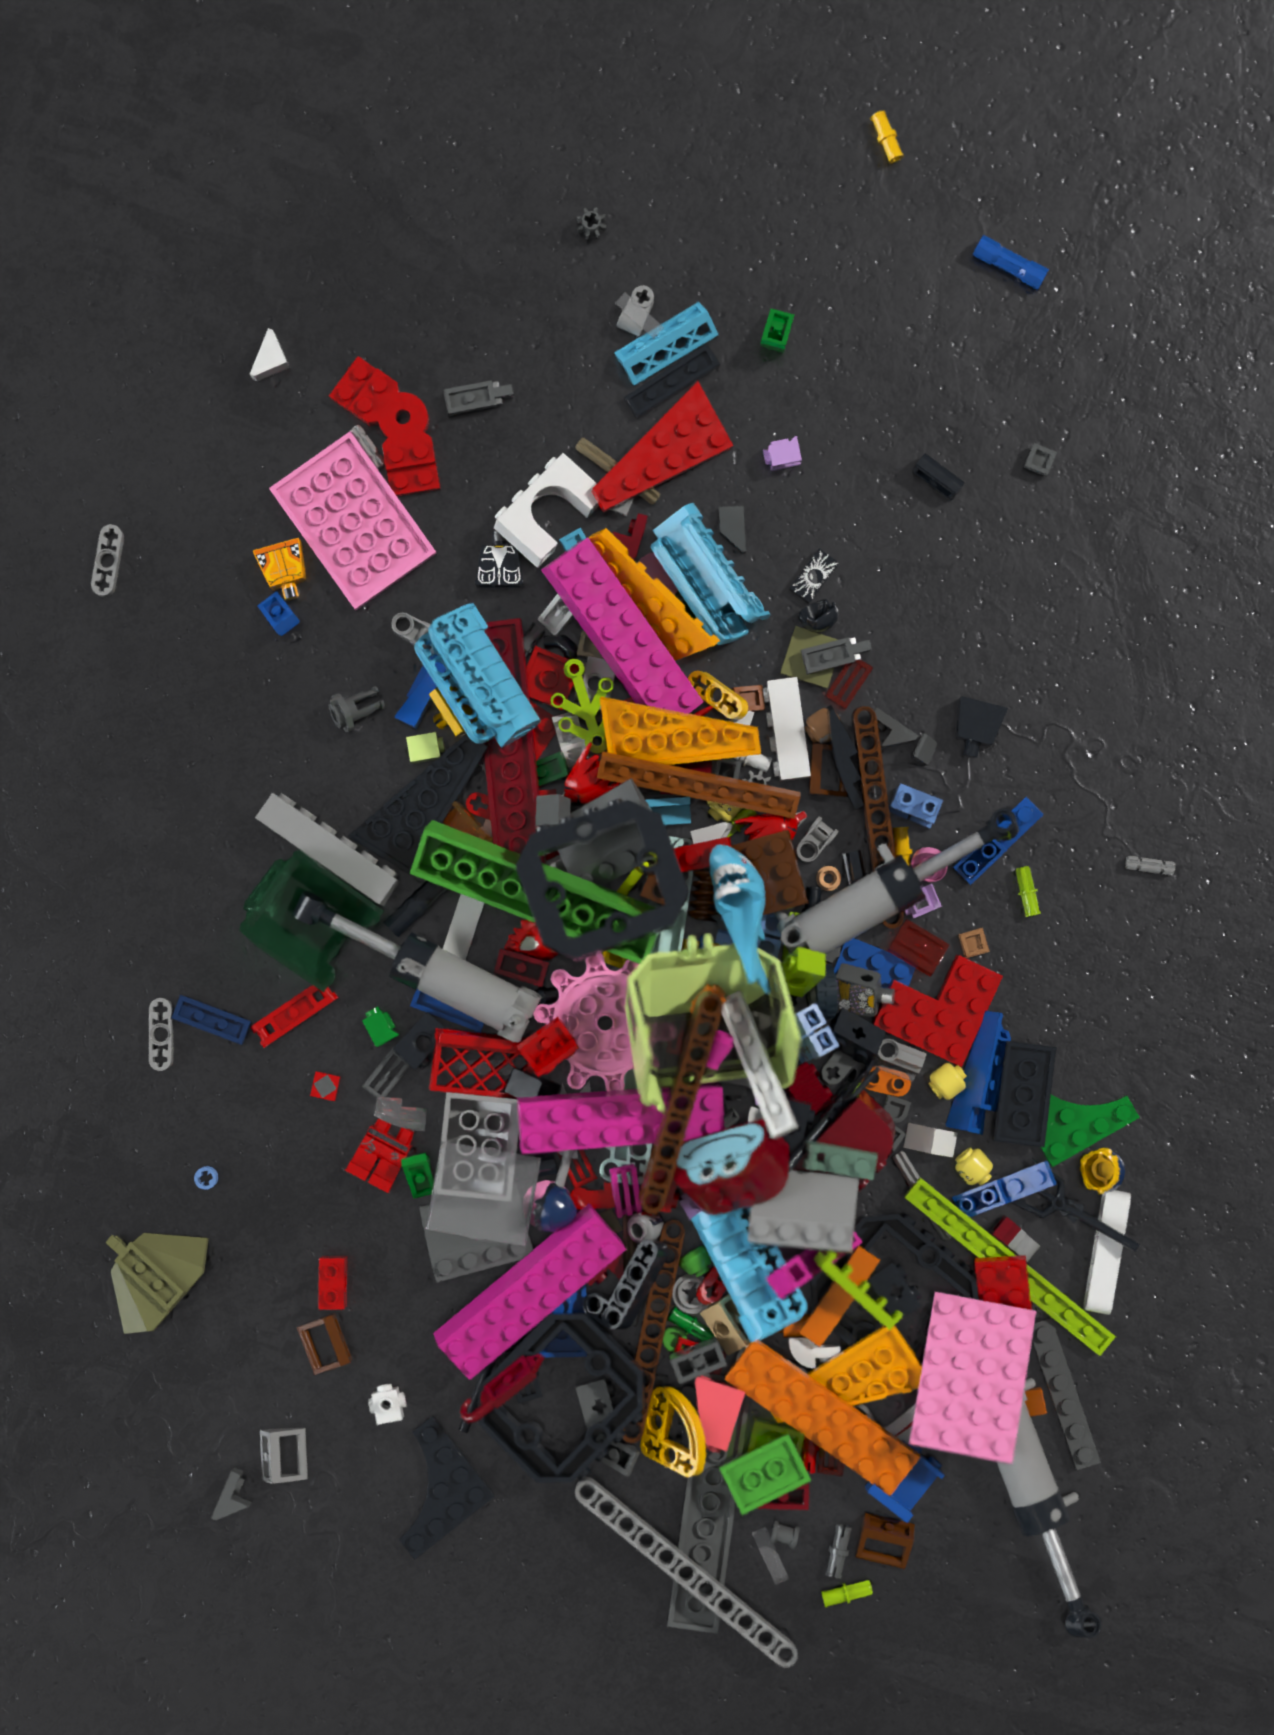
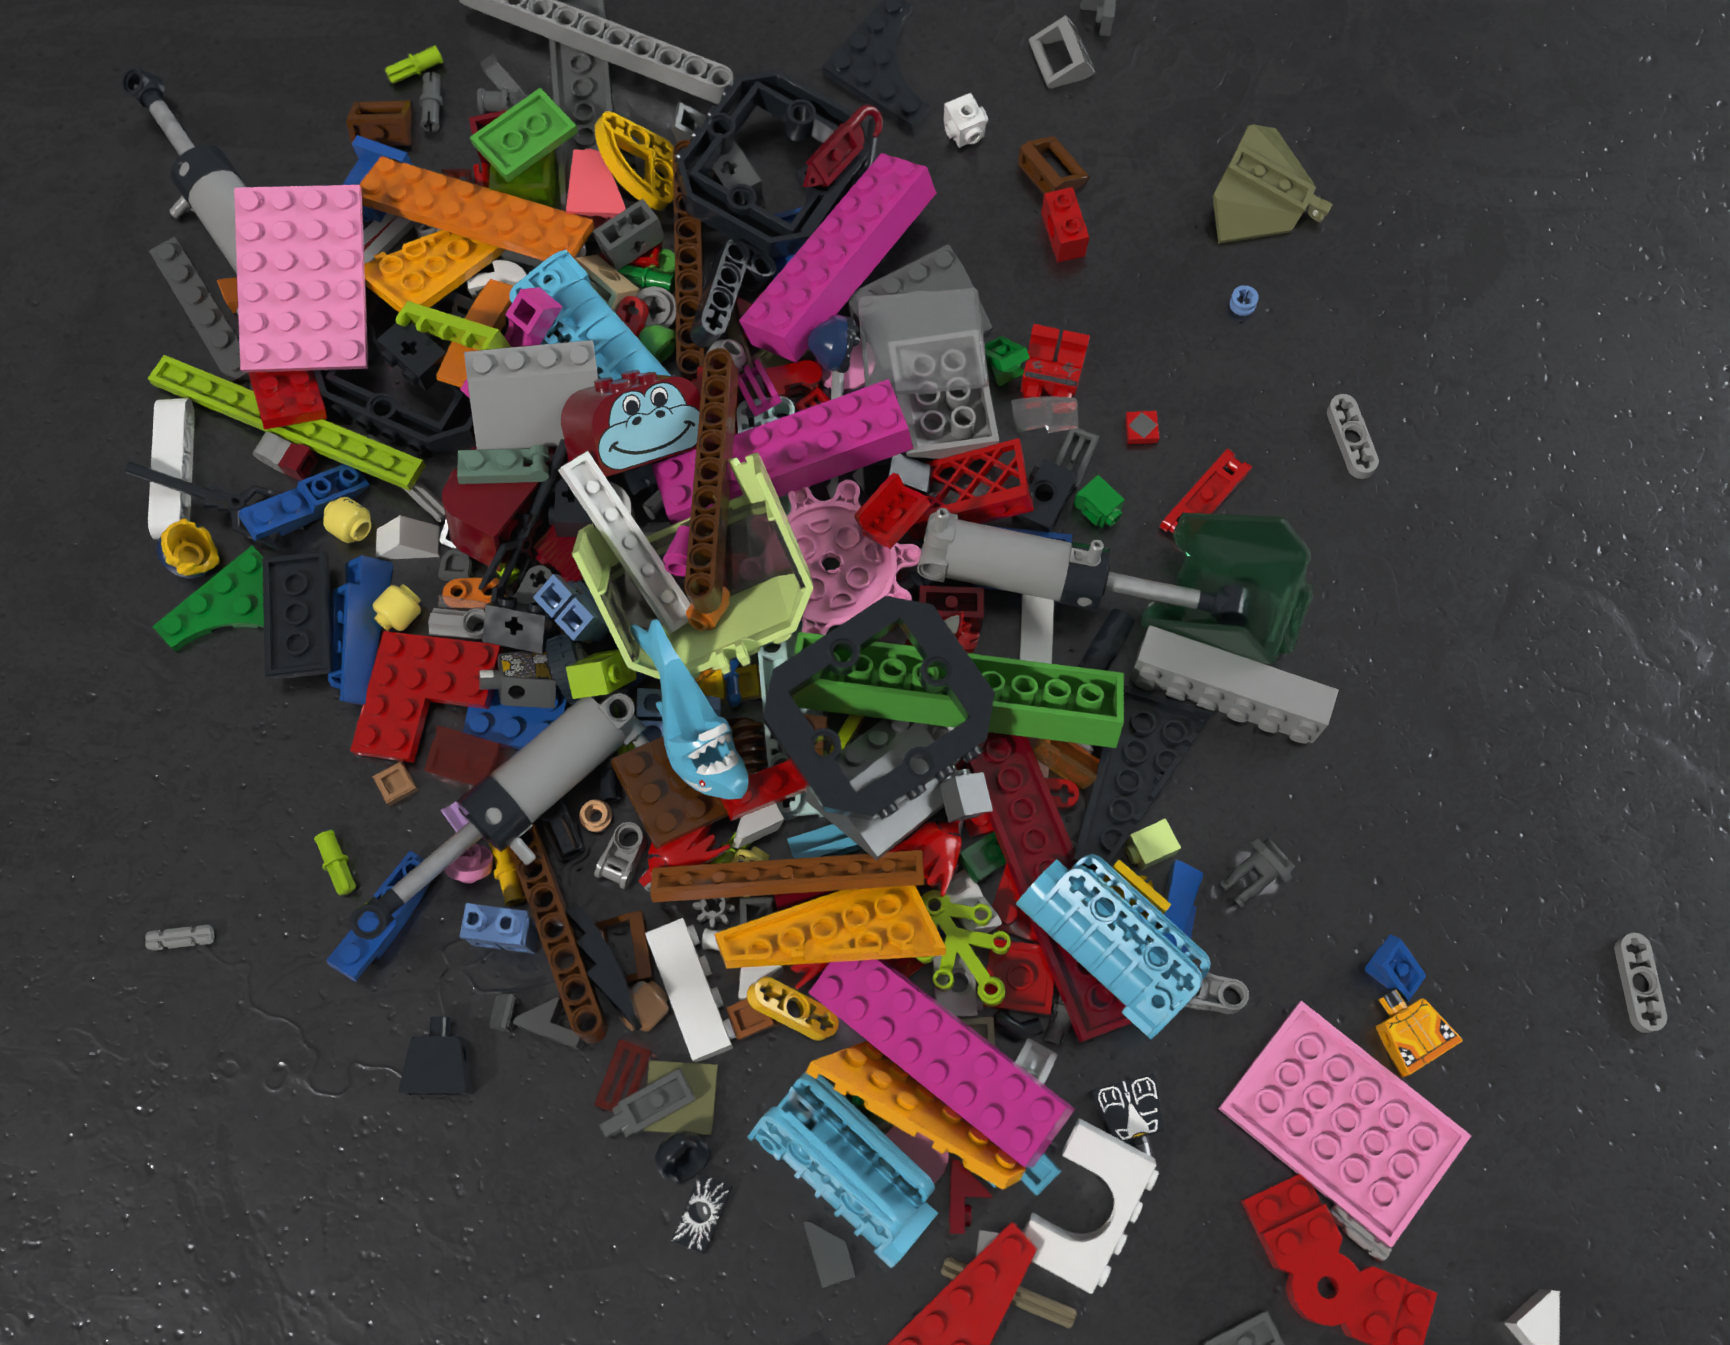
camera: 165 degrees right, 15 degrees down
dark blue plate [171,995,252,1045] -> none

